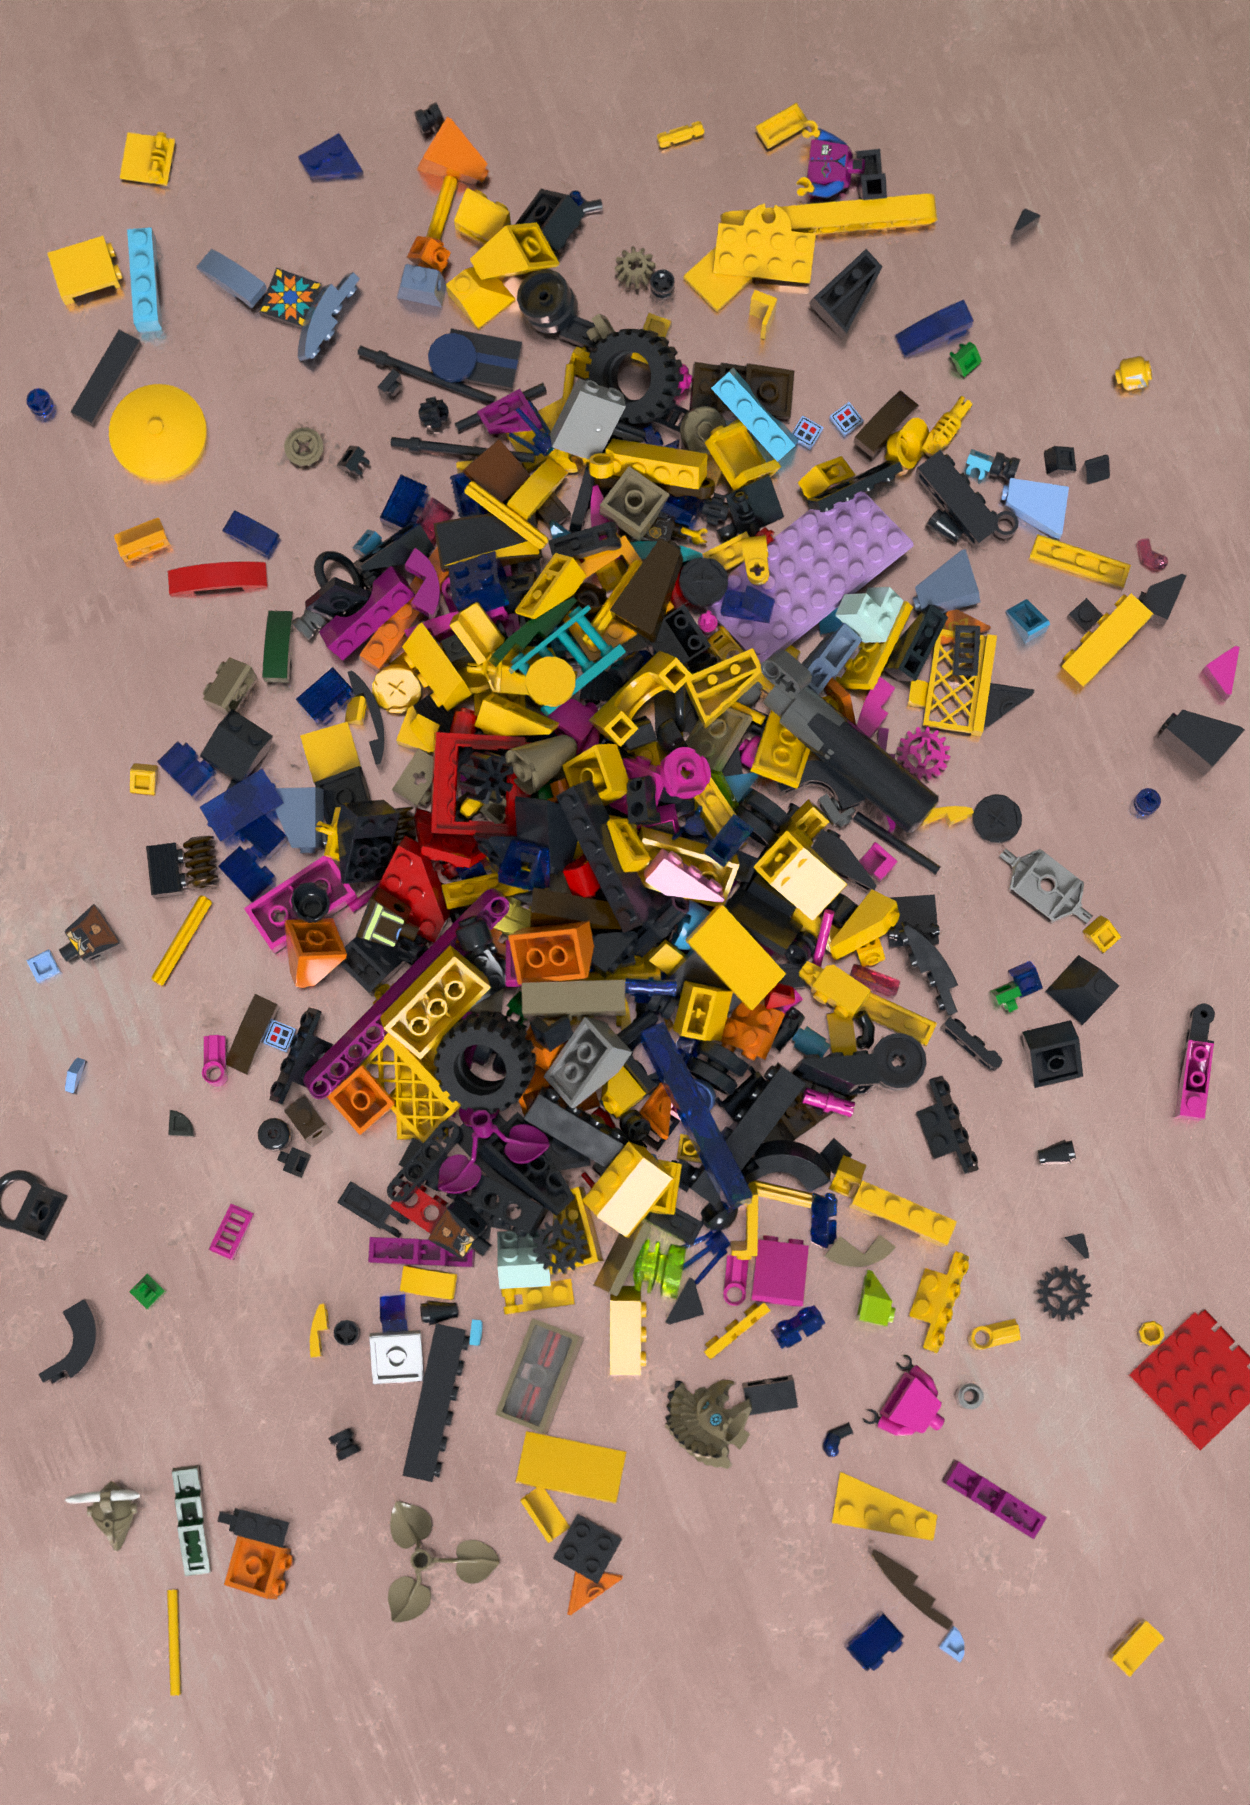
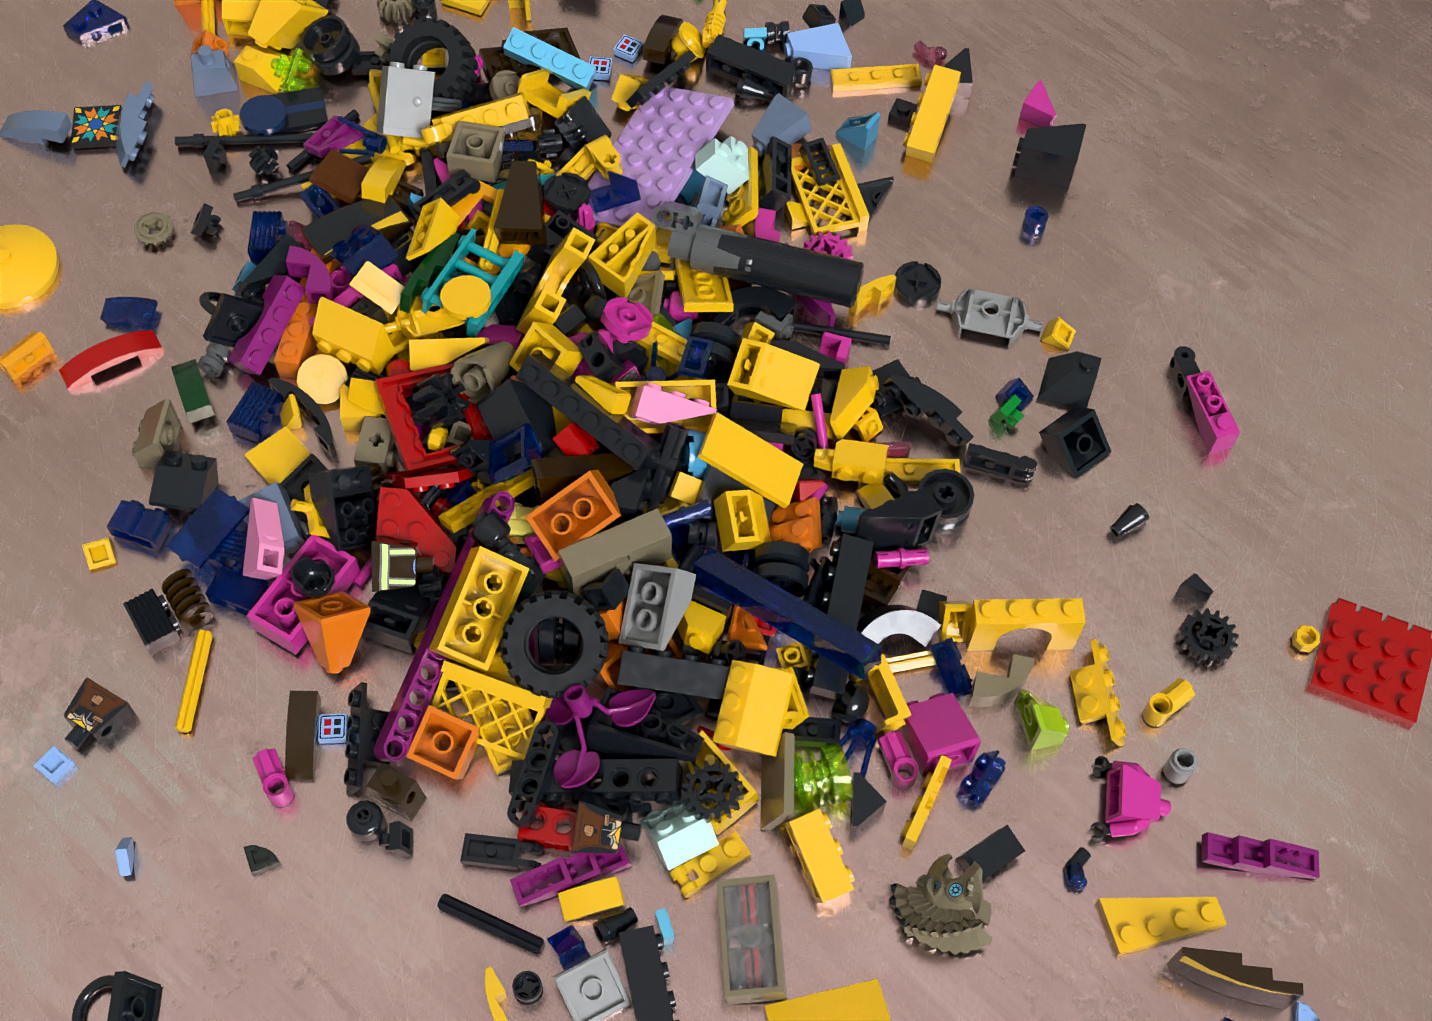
camera: 30 degrees left, 20 degrees down
dark pink slope [208,1204,254,1260] -> none
yellow axle [464,481,549,550] -> none
black bracket [916,1076,979,1174] -> none
none -> yellow gear [211,109,241,136]
none -> bright pink slope [243,498,285,580]
none -> clear neon green hips [270,48,312,93]
none -> black axle [437,894,544,954]

